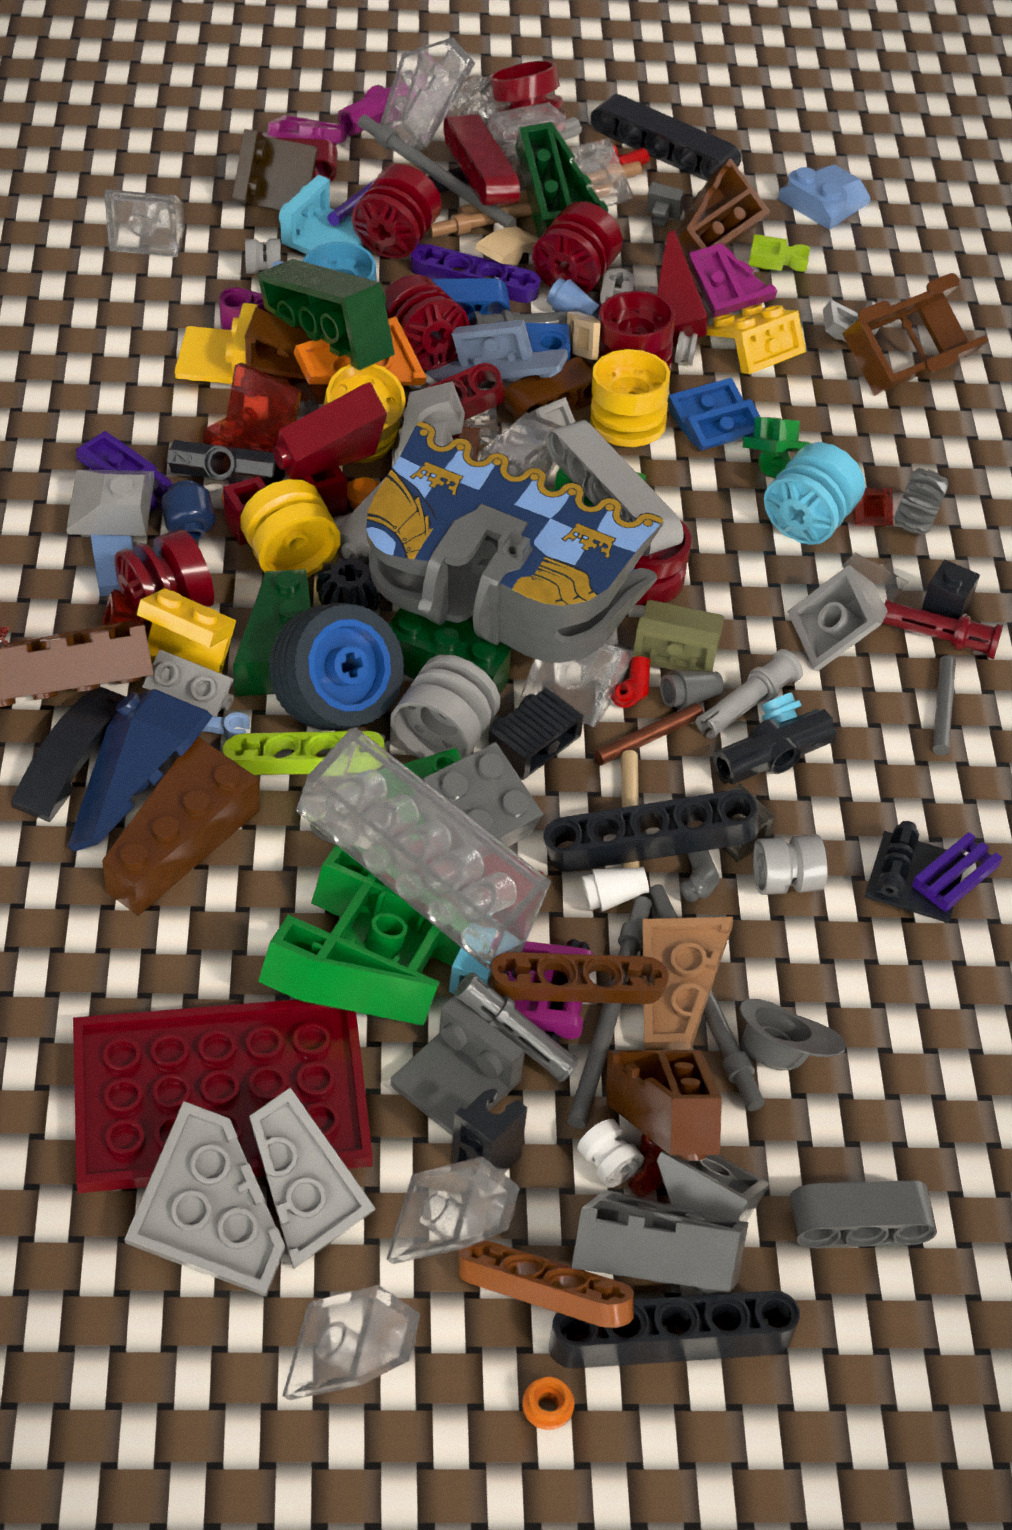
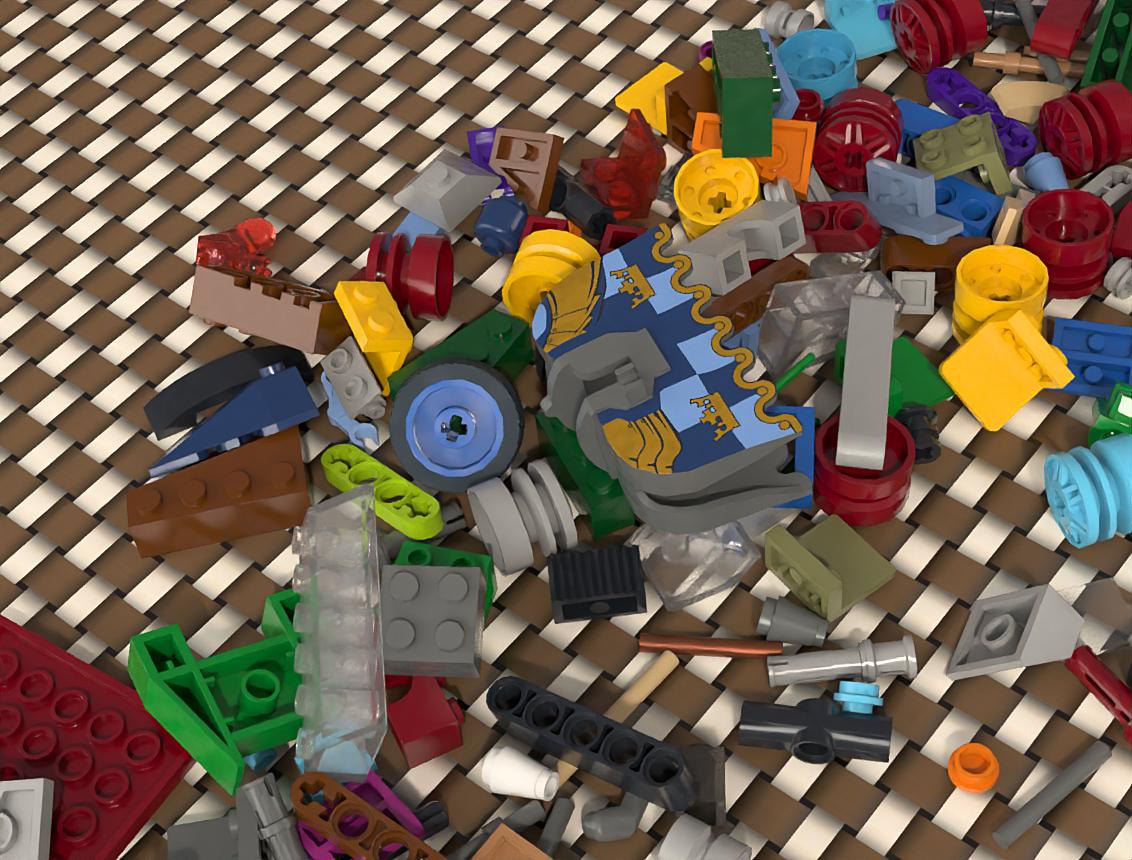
camera: 50 degrees right, 0 degrees up
dark red slope [273,382,387,480] -> none
red arm [611,656,651,708] -> none
none -> reddish brown wing [489,127,564,213]
none -> light grey bush [764,177,798,205]
none -> olive bracket [913,112,1013,196]
none -> yellow bracket [939,309,1075,431]
none -> orange plate [947,743,999,793]

